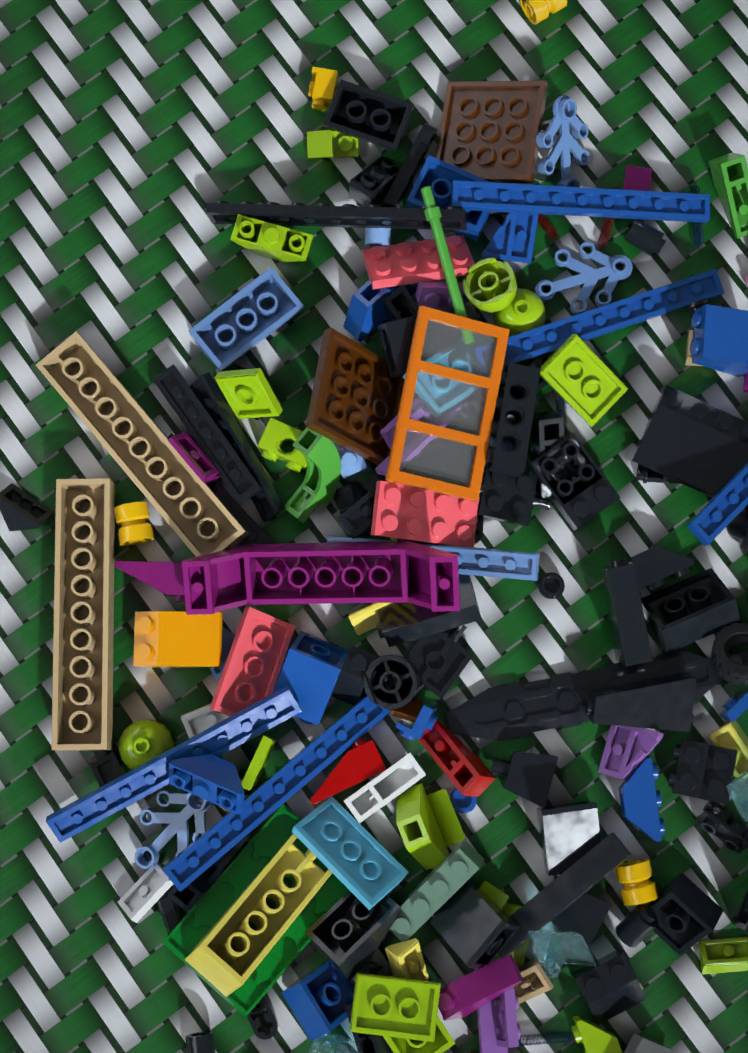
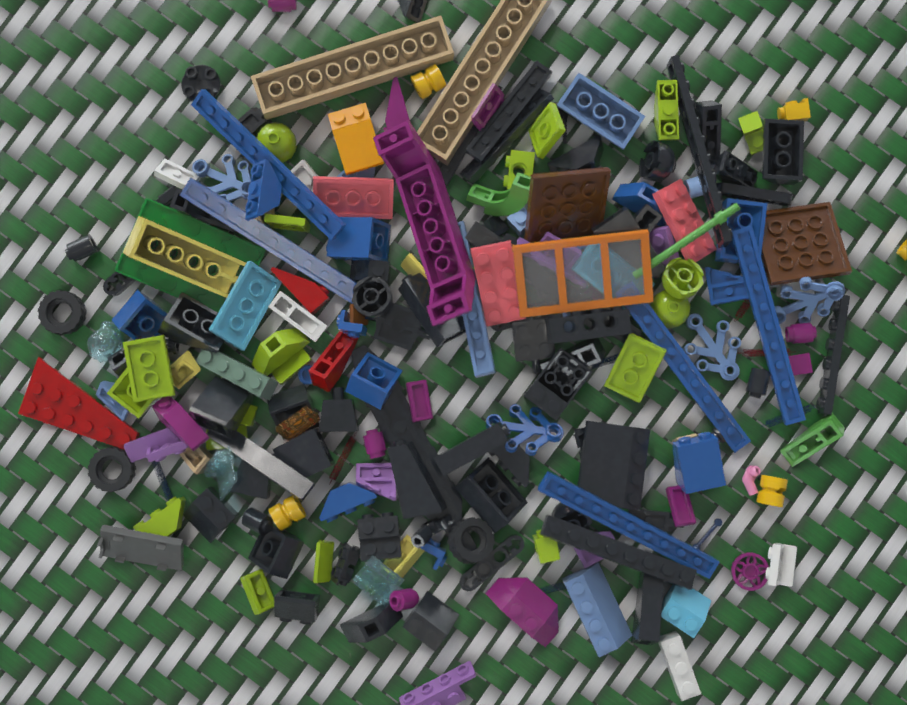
camera: 70 degrees right, 5 degrees up
black plate [538,572,565,599] -> none
none -> black dish [181,65,220,102]
none -> black slope [267,384,320,440]
none -> clear orange tile [275,406,320,441]
none -> lime slope [313,540,334,583]
none -> dark red piece [329,432,357,485]
none -> blue slope [345,352,403,410]
none -> magenta brick [363,429,386,459]
none -> magenta tile [406,380,433,422]
none -> black bar [411,515,453,548]
none -> blue plant [486,404,564,456]
none -> black slope [547,135,604,172]
none -> black cylinder [639,140,676,182]
none -> black slope [694,100,722,165]
none -> magenta brick [785,323,817,344]
none -> black plate [816,295,850,415]

